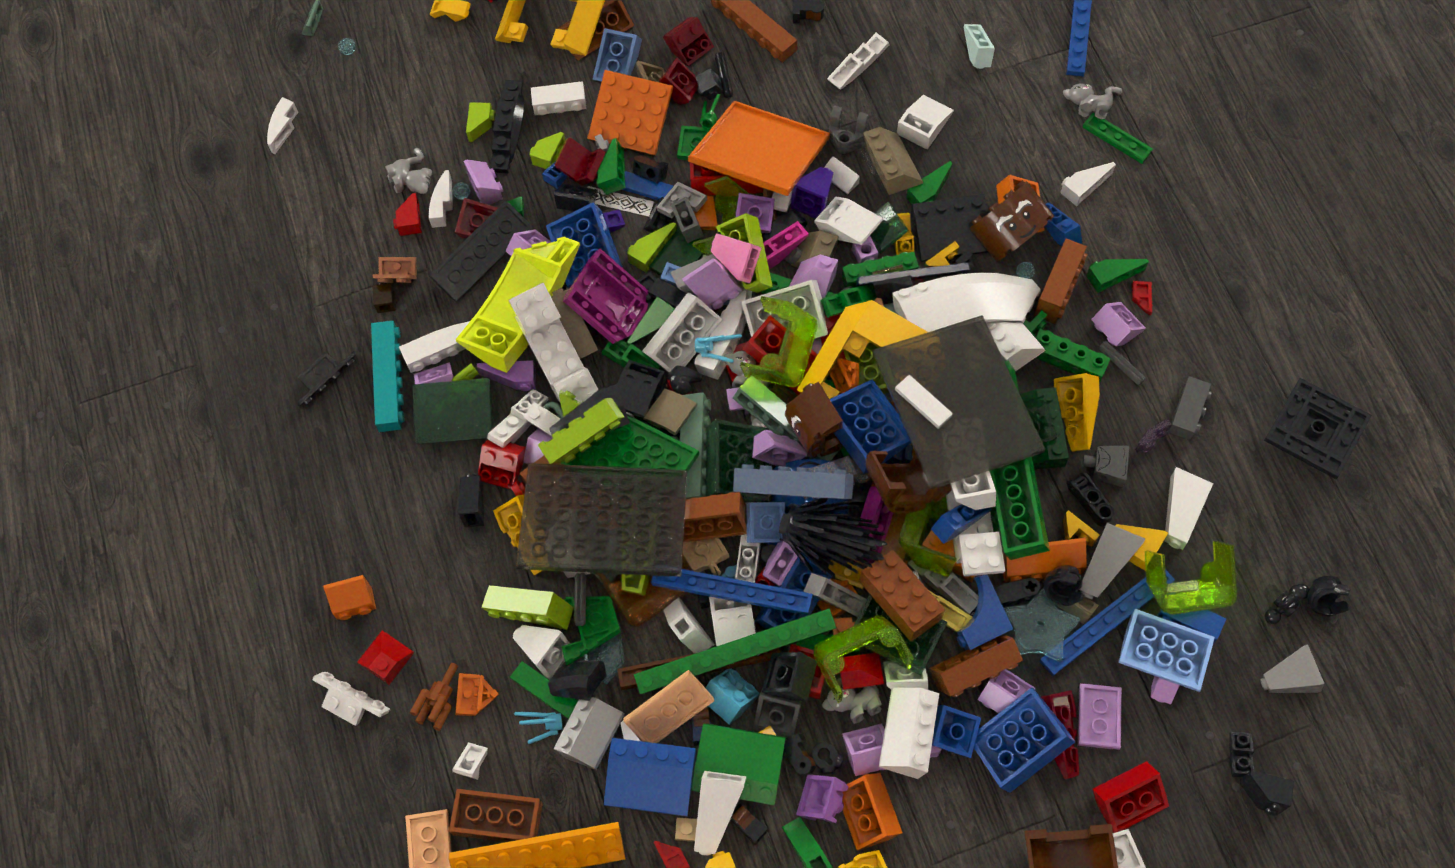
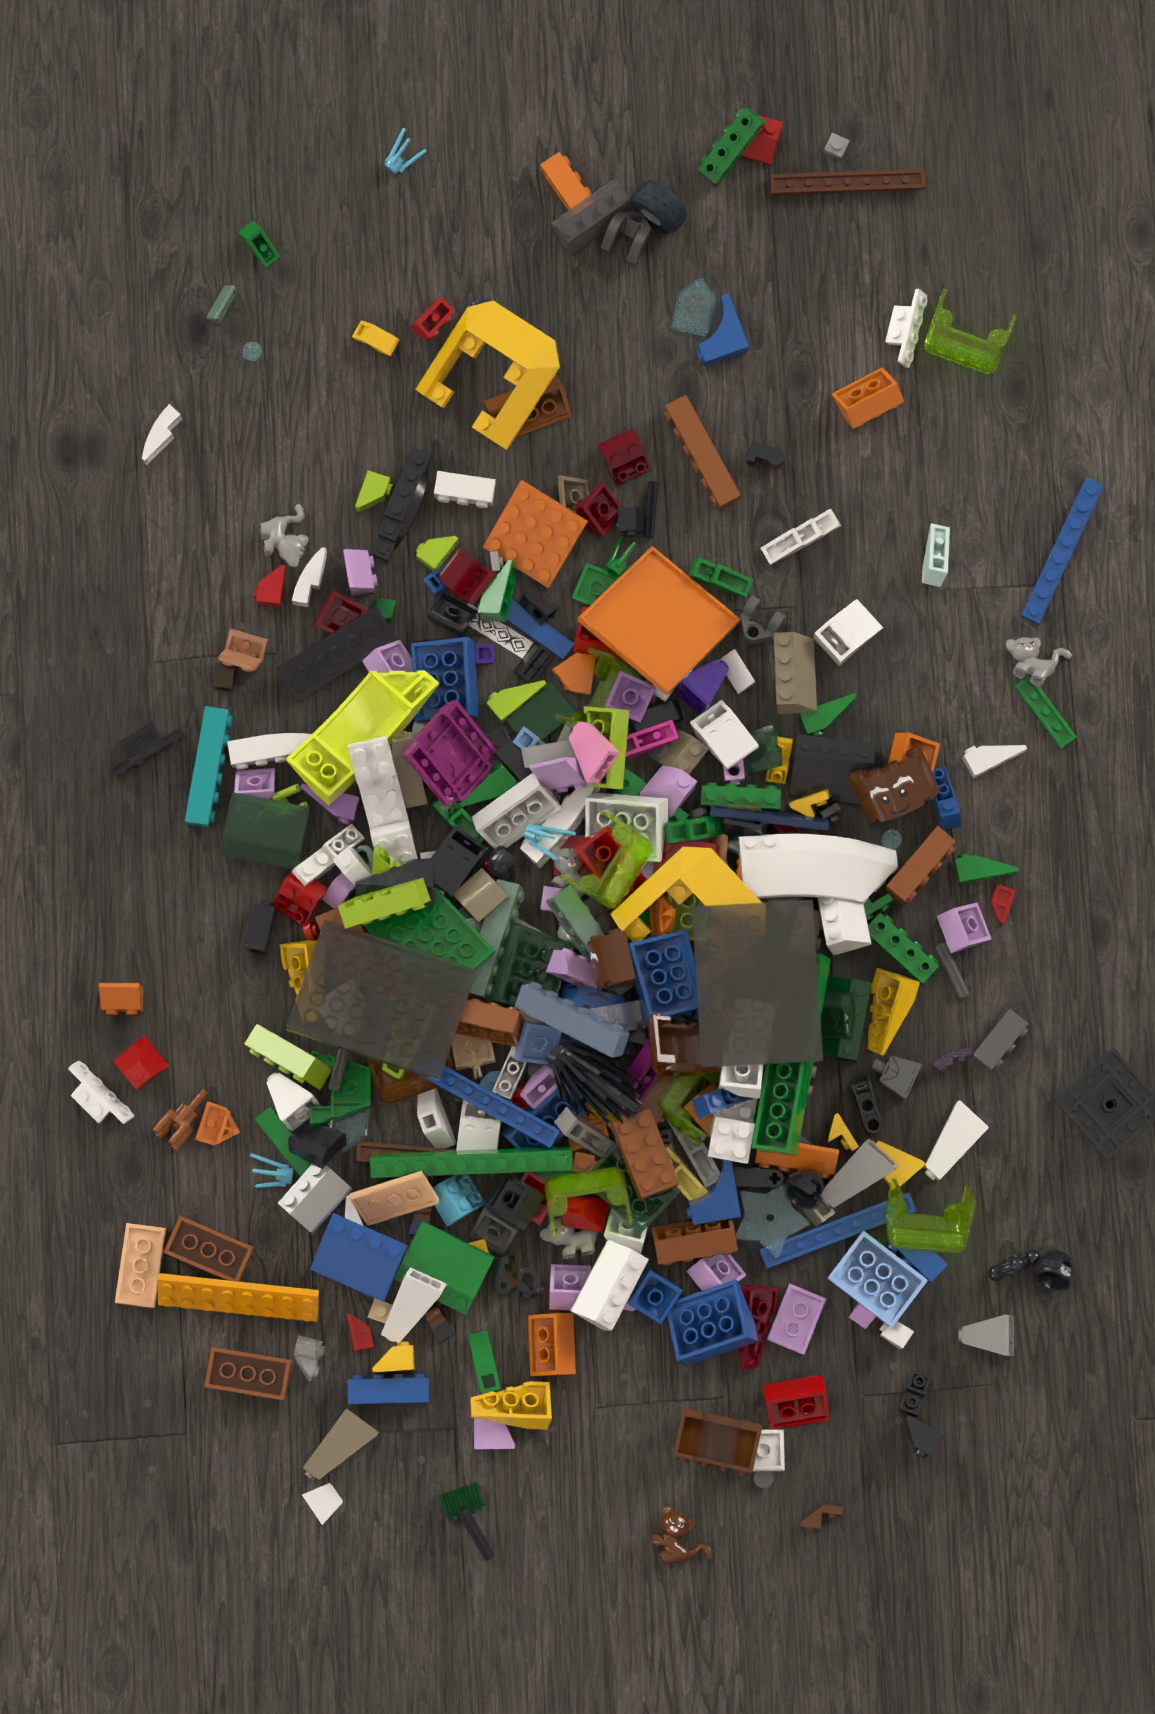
camera: 15 degrees right, 15 degrees up
clear light blue plate [453,182,471,200] -> none
white slope [453,742,488,780] -> none
medium blue slope [593,28,642,82] -> none
light grey plate [657,182,708,218] -> none
dark grey slope [670,197,704,243] -> none
medium lavender brick [796,775,848,823] -> none
white tile [895,375,953,429] -> none
none -> green slope [688,557,754,598]
none -> white slope [879,1321,914,1349]

